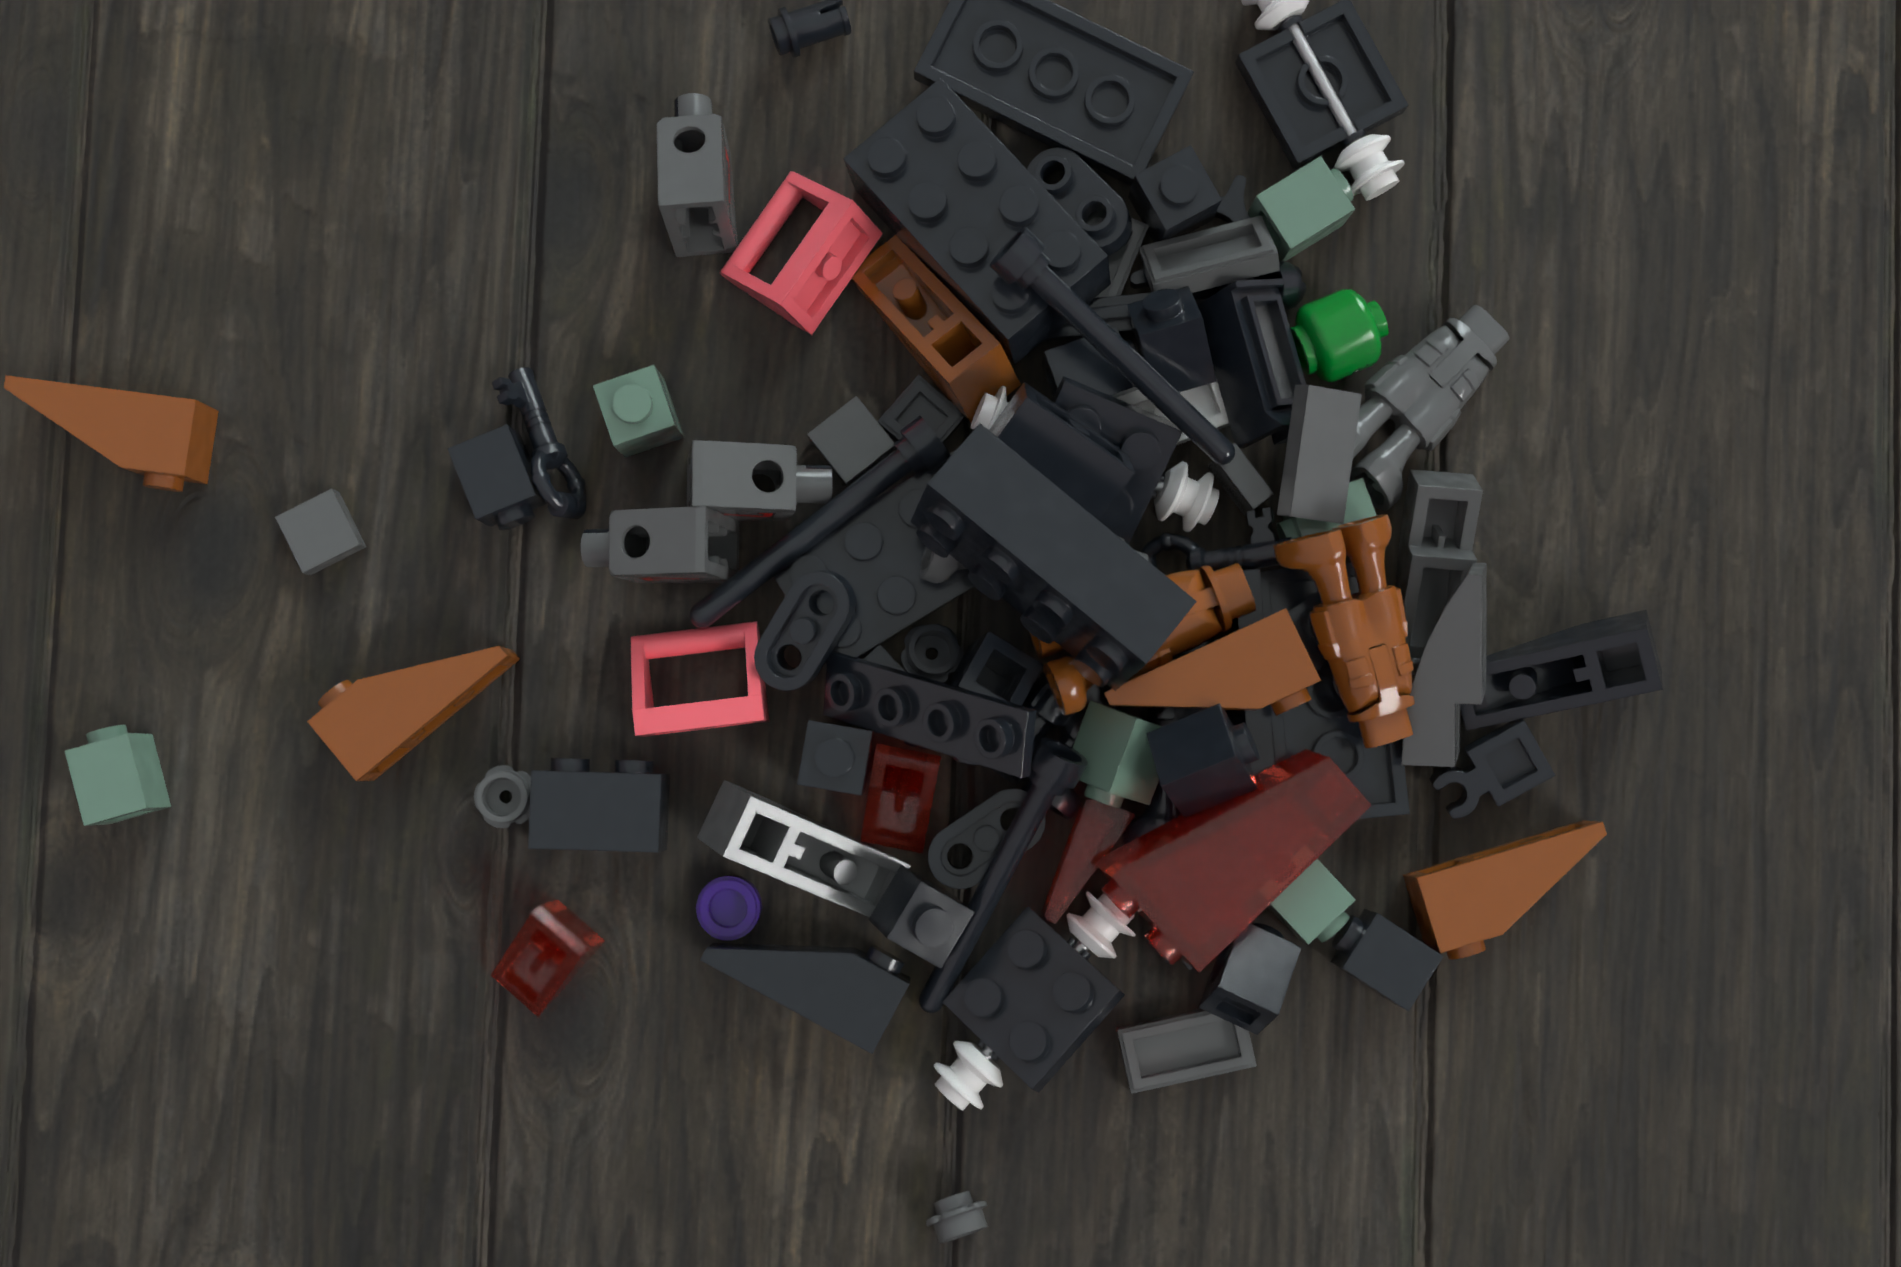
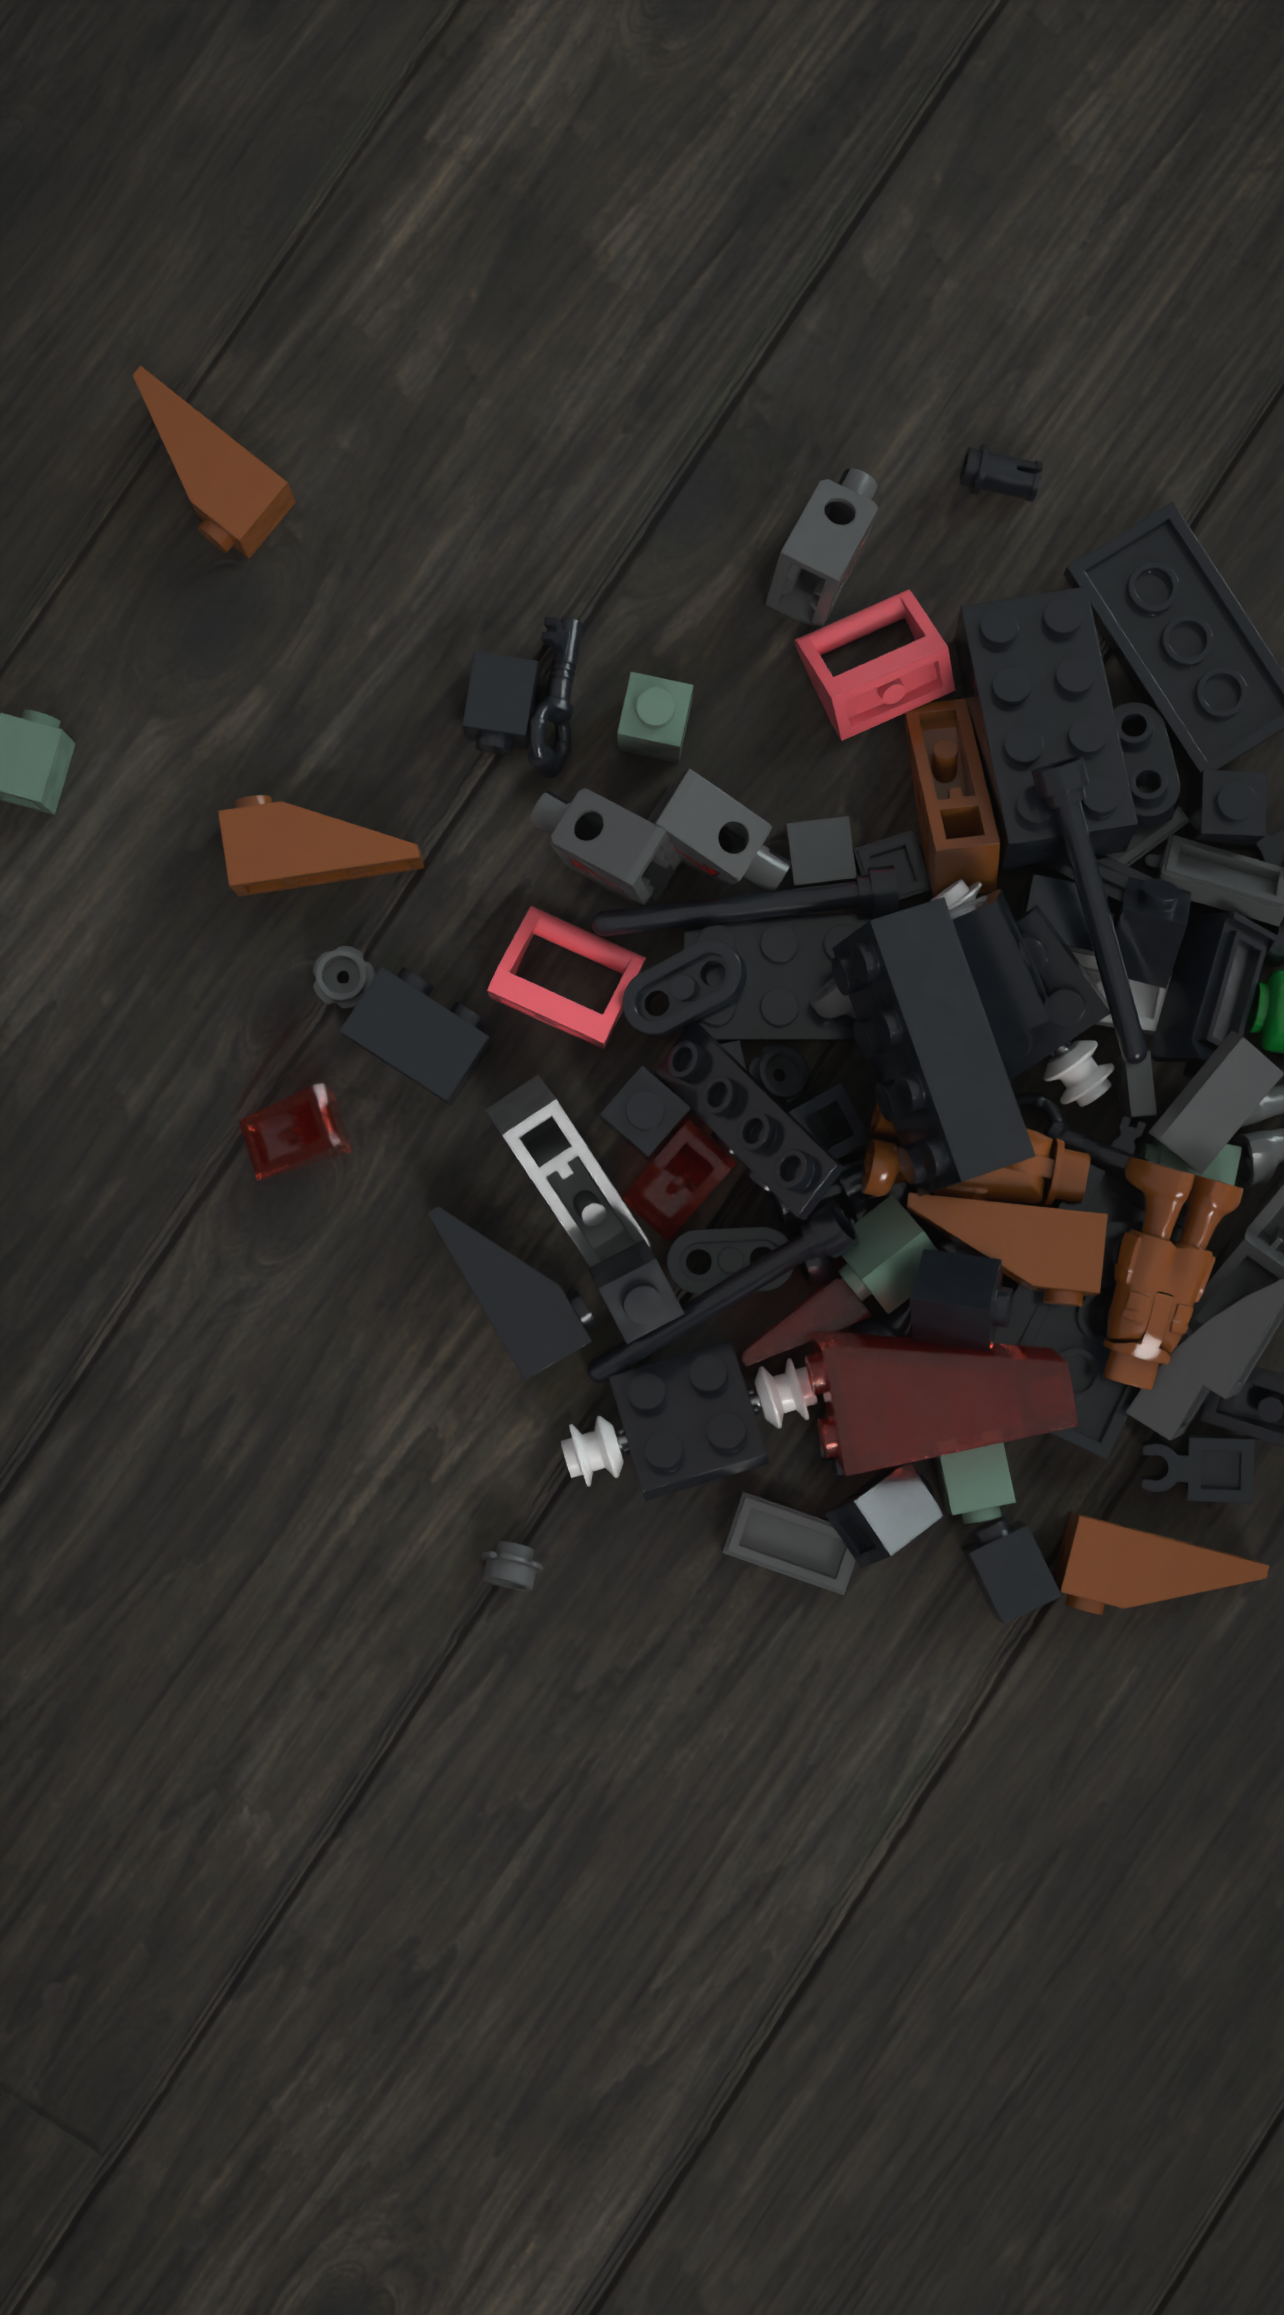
camera: 30 degrees right, 0 degrees up
dark grey tile [275,489,366,575] -> none
dark purple tile [696,875,762,940] -> none

